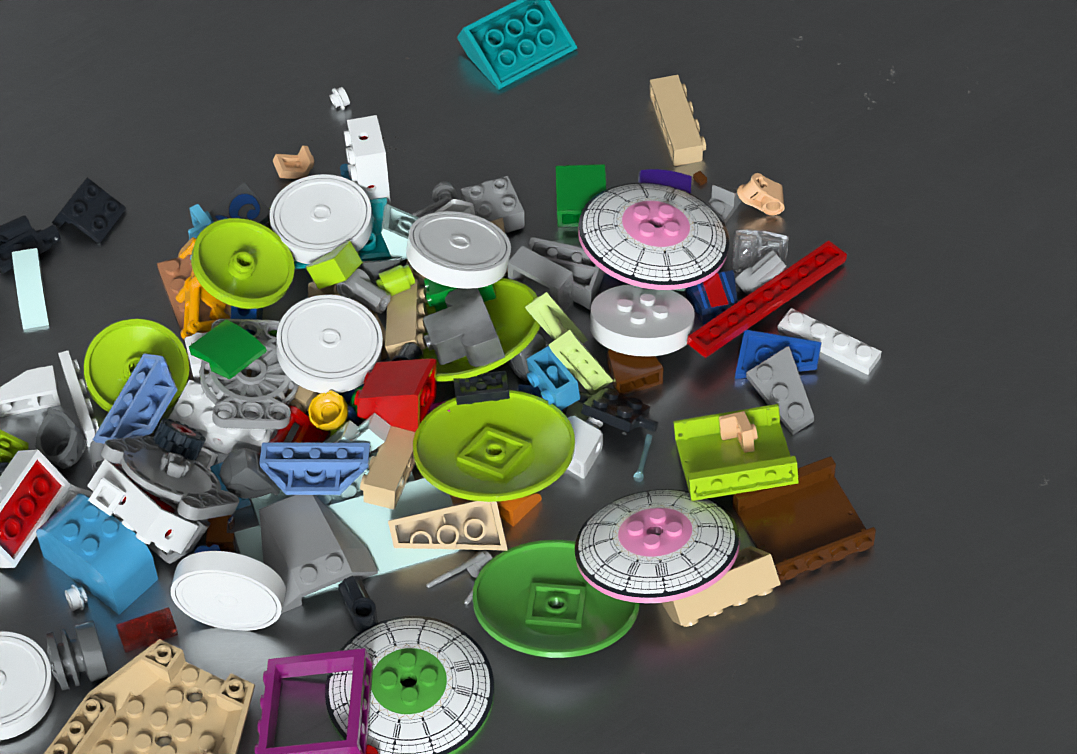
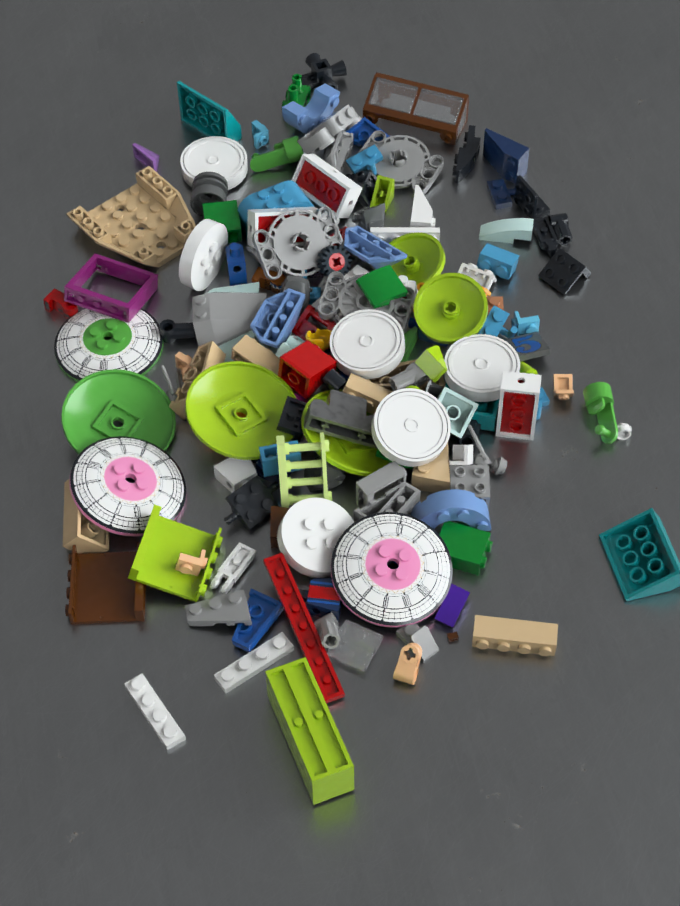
camera: 110 degrees right, 0 degrees up
white slope [88,477,126,516] -> none
clear light blue hinge [634,435,652,482] -> none
none -> white plate [124,673,186,750]
none -> light nougat bracket [175,351,192,383]
none -> green brick [202,200,242,243]
none -> white hinge [210,543,257,594]
none -> lime brick [265,657,354,805]
none -> medium blue brick [411,489,491,531]
none -> white bracket [458,262,496,290]
none -> dark azure brick [477,243,520,280]
none -> bright green piece [583,382,618,444]

